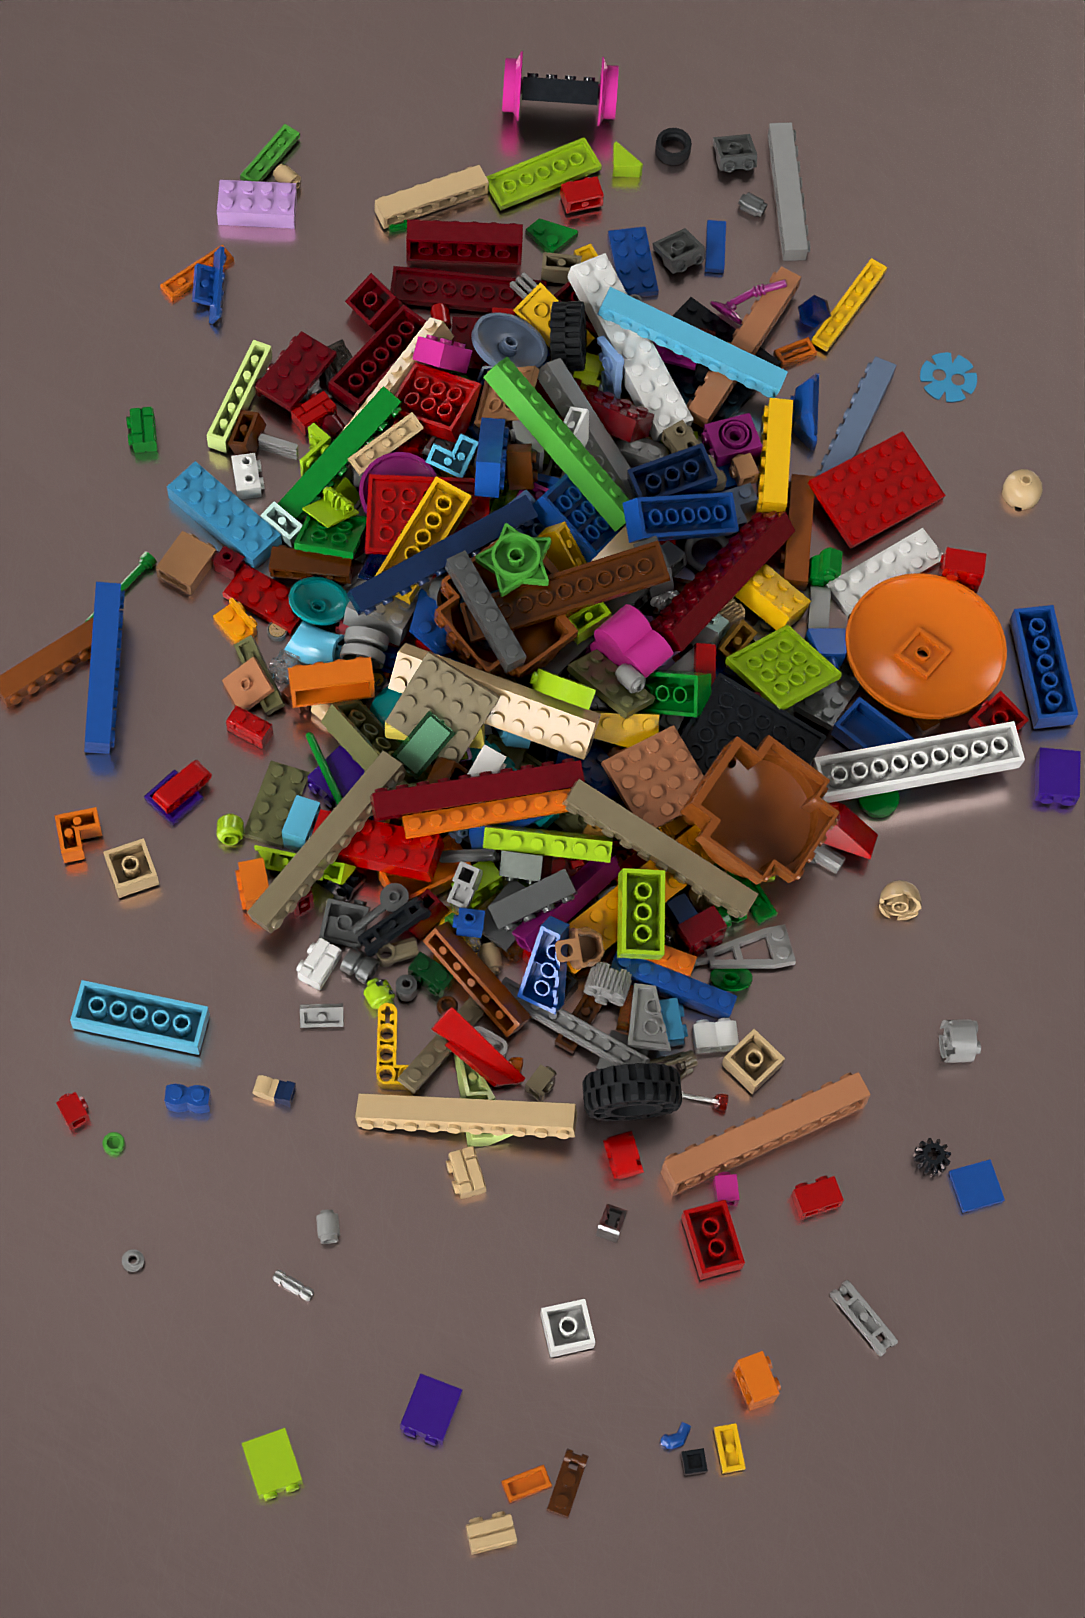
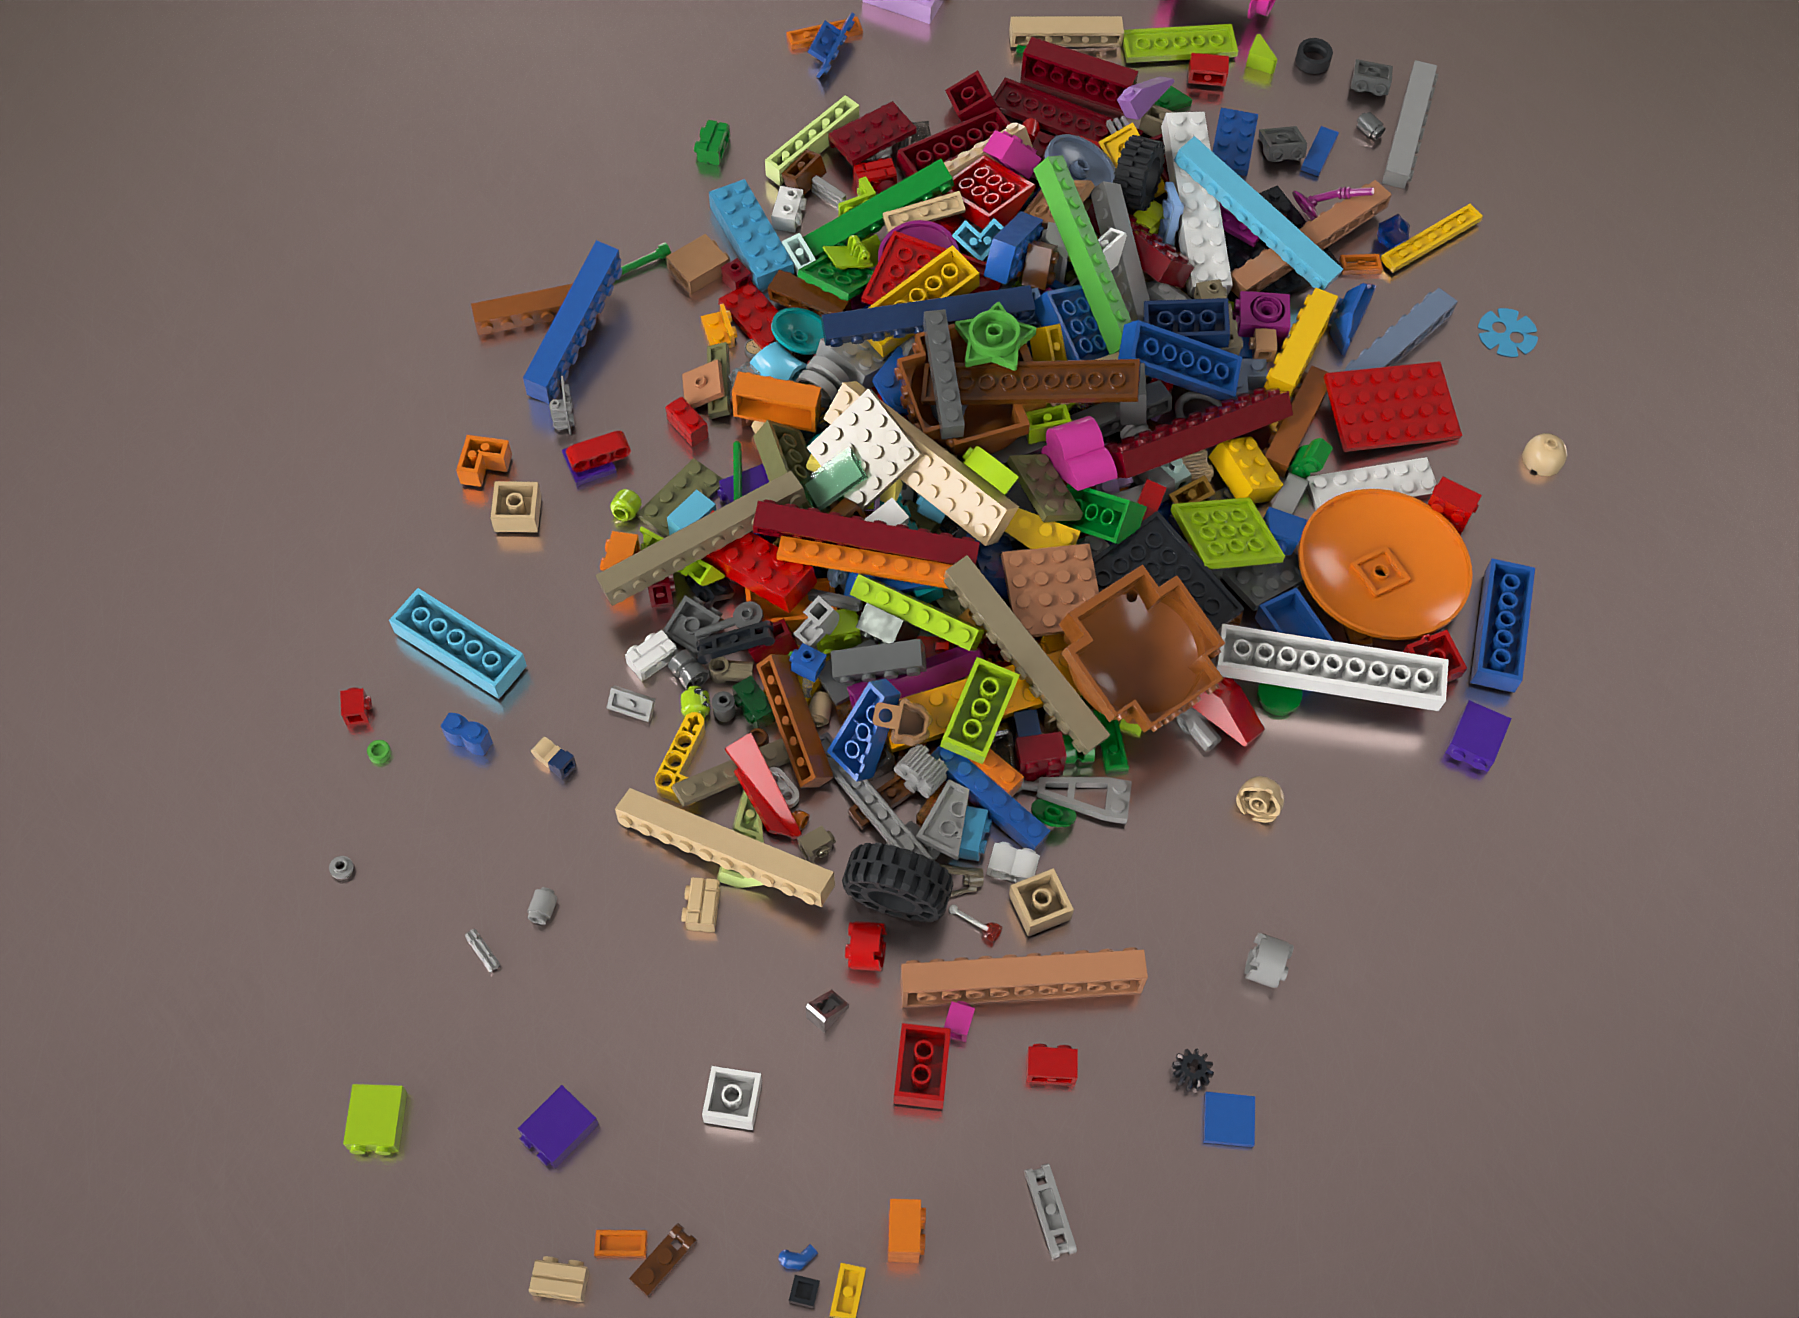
camera: 25 degrees right, 5 degrees down
light grey brick [615,663,646,693] -> none
none -> light grey hinge [549,376,575,435]
none -> medium lavender slope [1117,76,1175,120]

